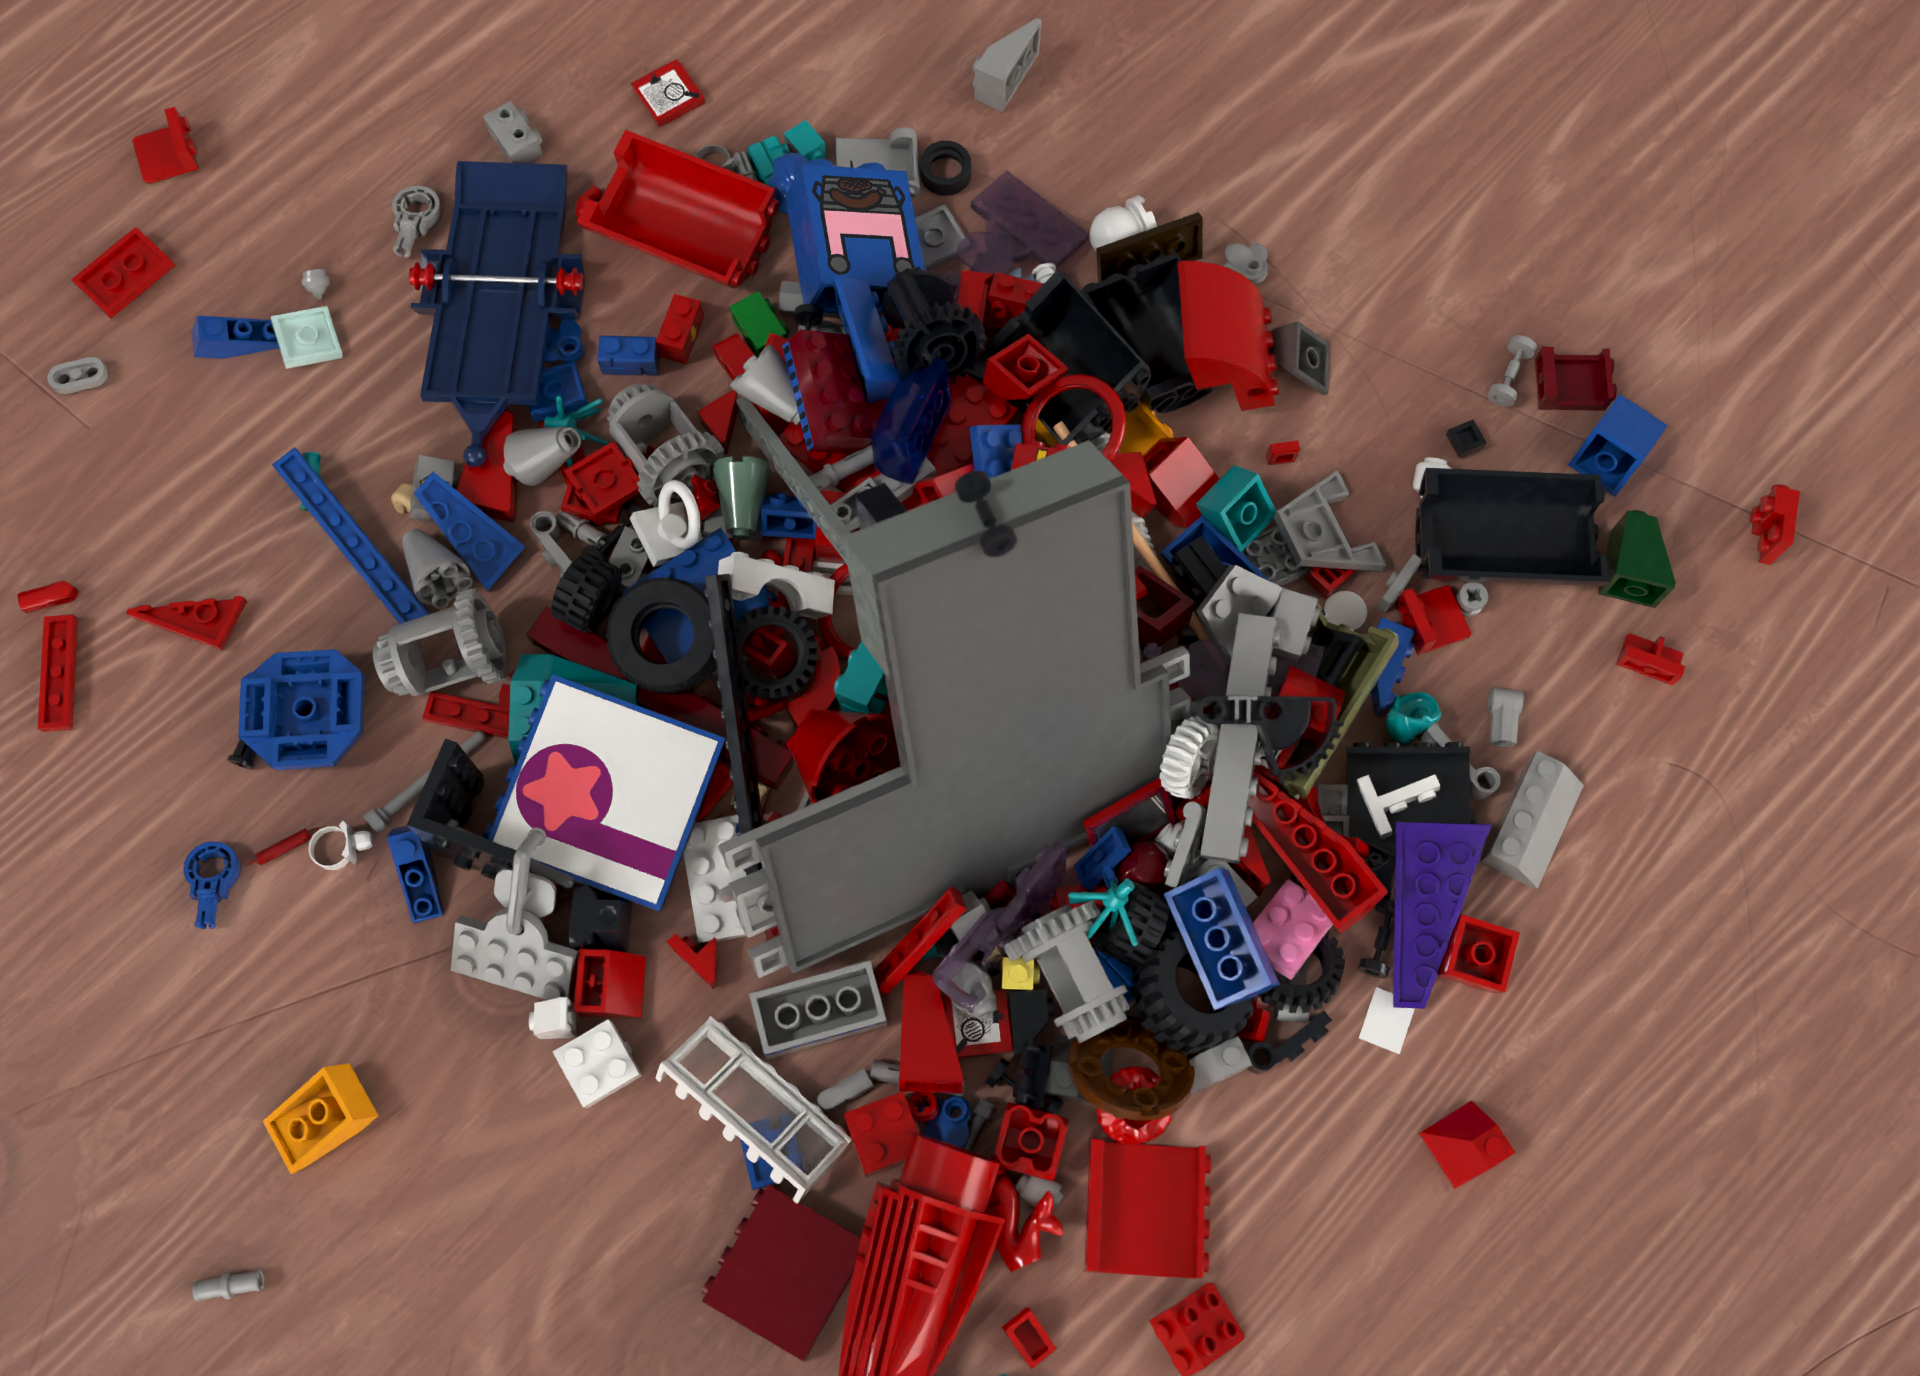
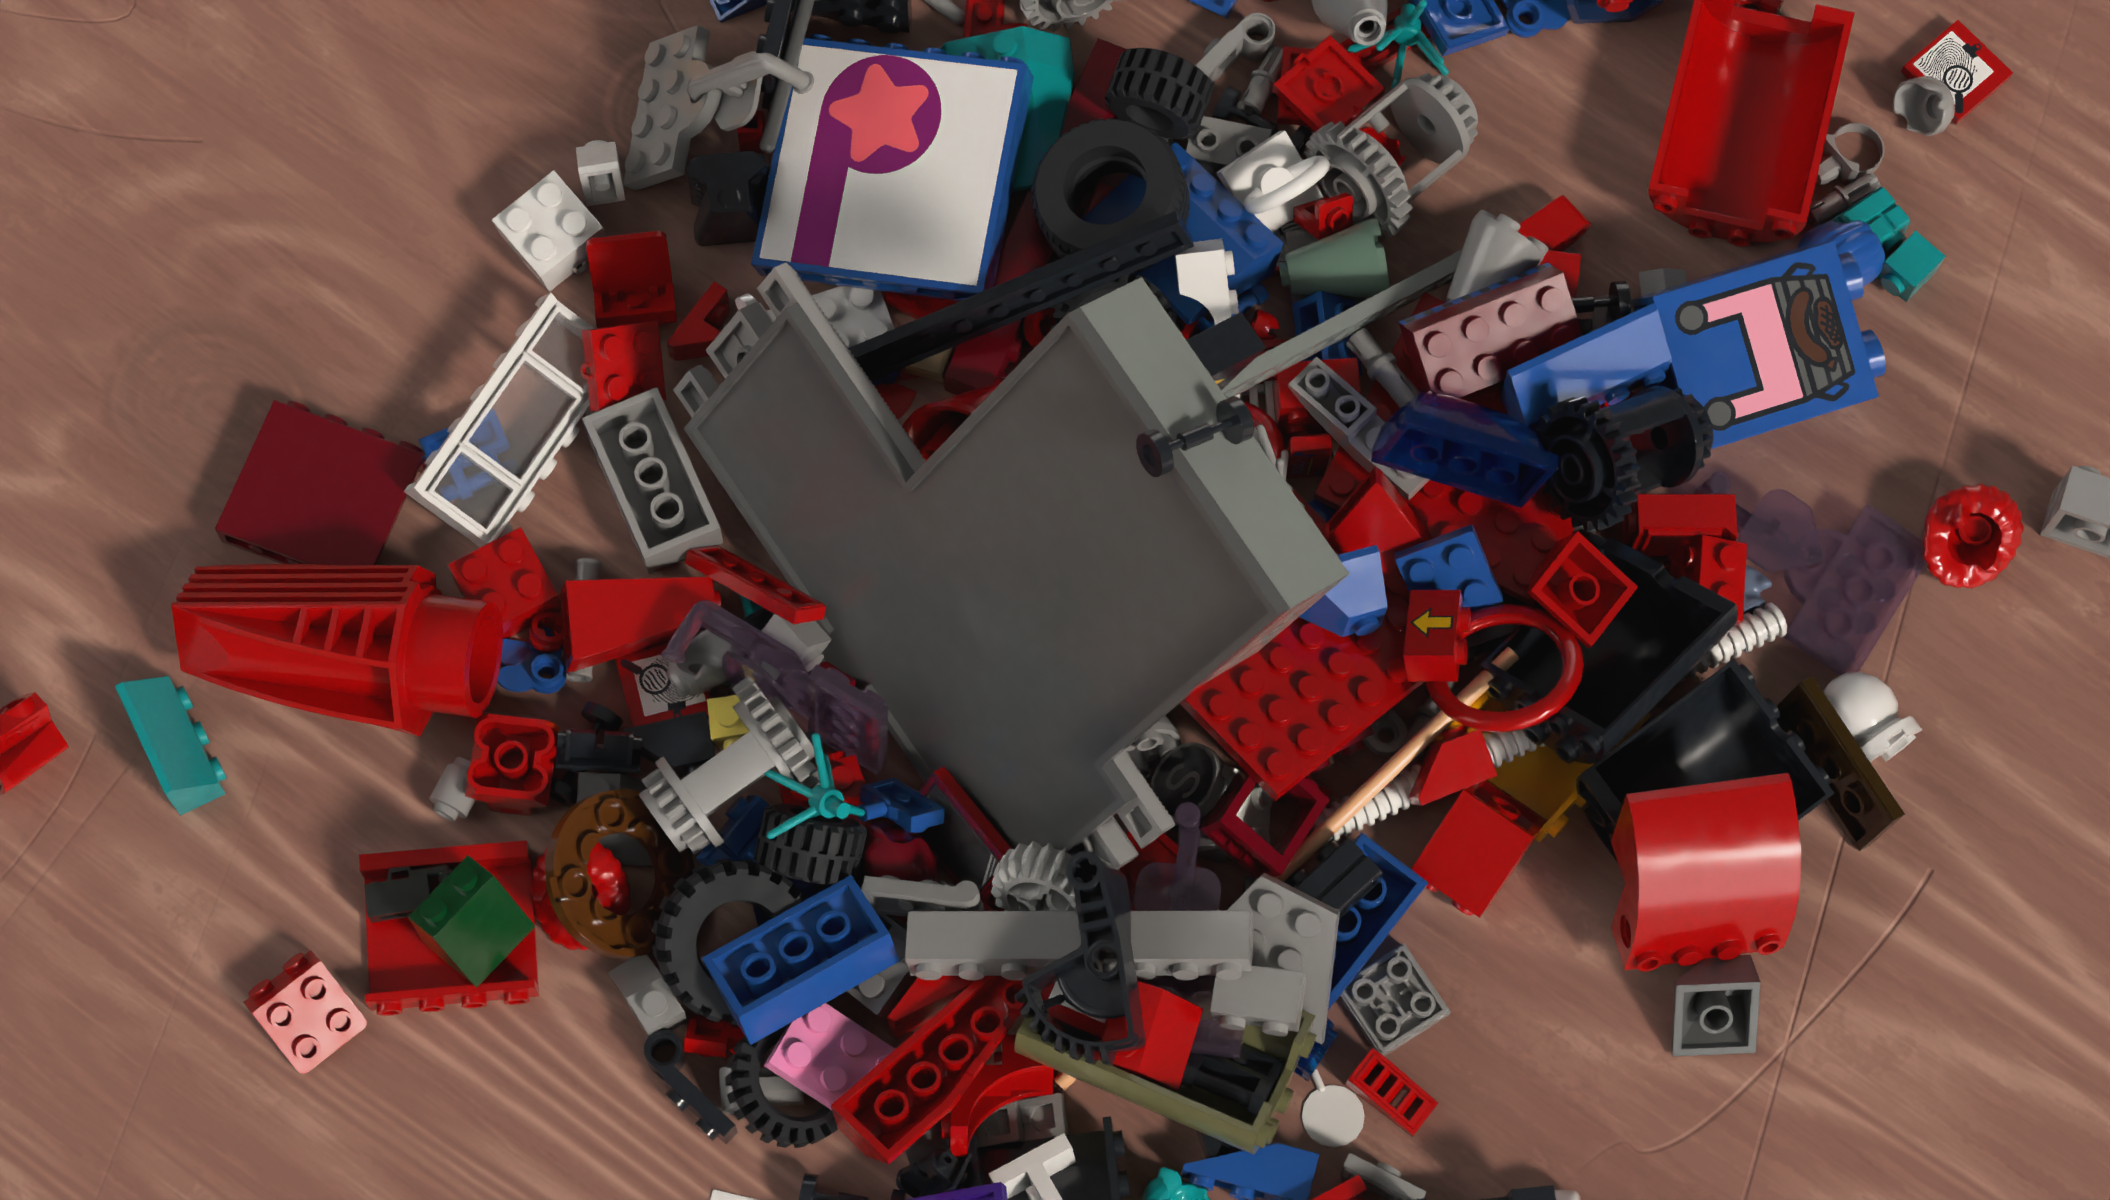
camera: 80 degrees right, 0 degrees up
red slope [574,949,646,1019] -> none
blue brick [597,336,660,376] -> none
red brick [656,294,704,364] -> none
red slope [697,390,738,454] -> none
green brick [729,291,790,358] -> none
light grey bar [817,1068,874,1113] -> none
light grey door [835,127,920,200] -> none
light grey tile [915,204,971,270] -> none
black tyre [920,141,971,196] -> none
dark grey bar [963,1099,997,1151] -> none
red piece [987,1158,1063,1272] -> none
red slope [1000,1306,1057,1370] -> none
teal brick [1196,465,1277,552] -> none
light grey plate [1223,243,1268,284] -> none
red tile [1266,440,1300,465] -> none
light grey wing [1273,470,1387,571] -> none
none -> pearl dark grey piece [364,864,454,923]
none -> dark green slope [408,855,535,988]
none -> red plate [580,320,666,411]
none -> red bracket [586,231,677,328]
none -> light grey hair [1892,76,1955,137]
none -> red piece [1922,483,2024,589]

